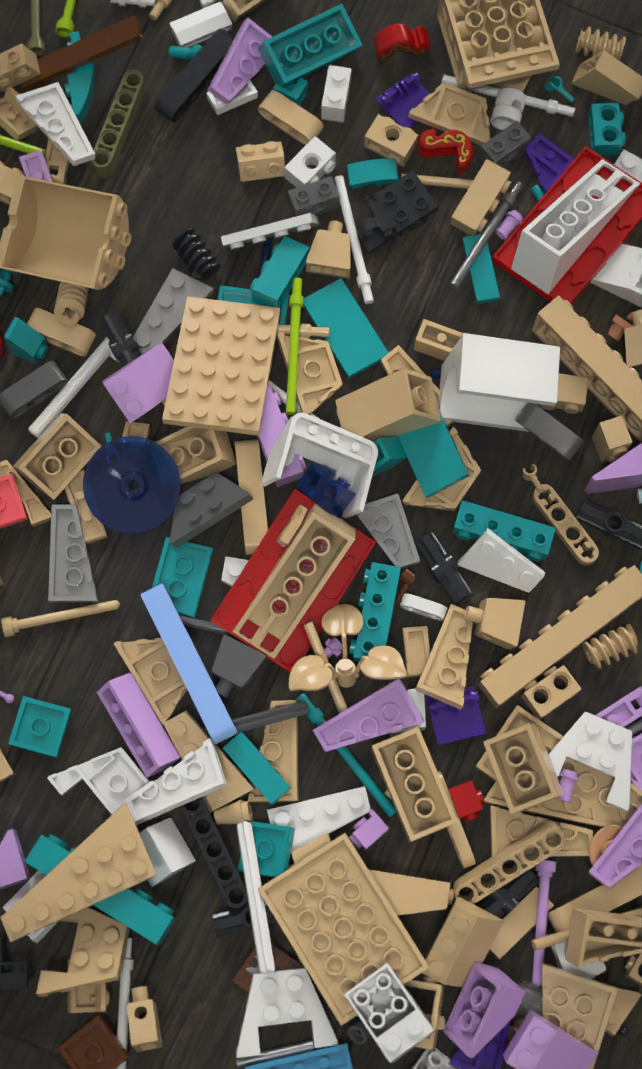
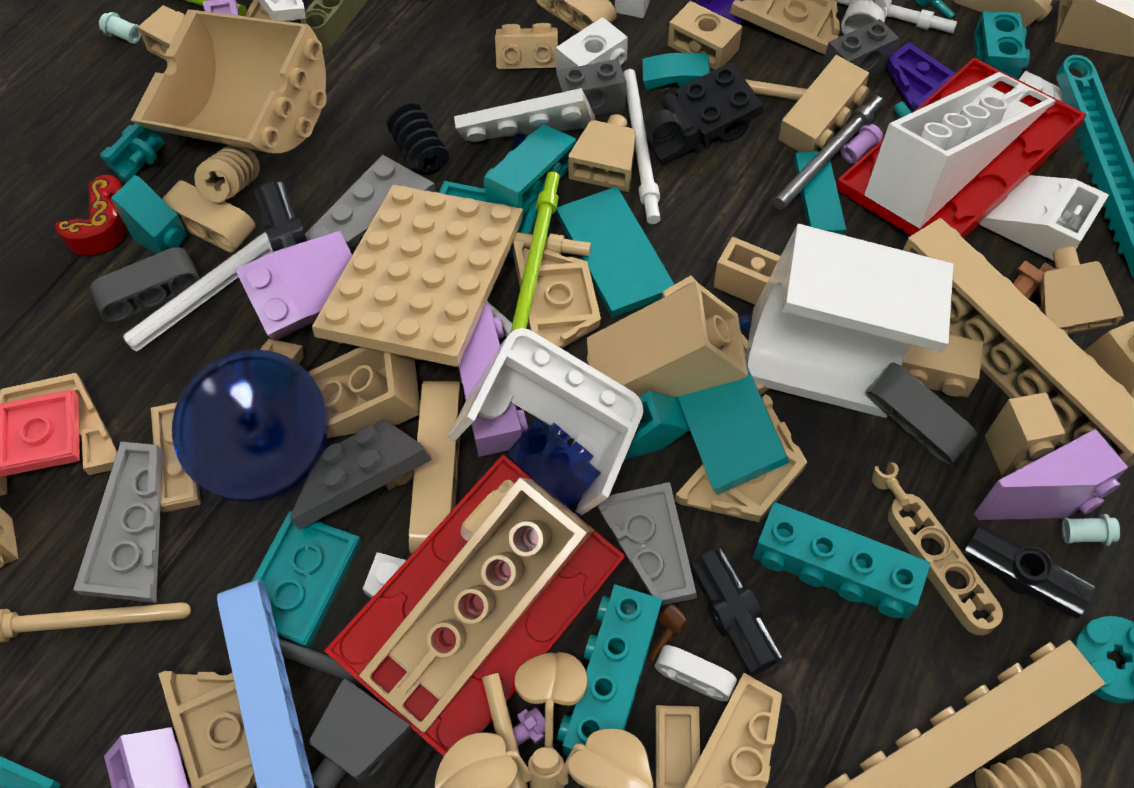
camera: 10 degrees right, 15 degrees down
tan slope [13,413,102,500] -> none
red animal [418,129,473,175] -> none
white wing [457,528,545,593] -> none
tan torso [464,598,525,650] -> none

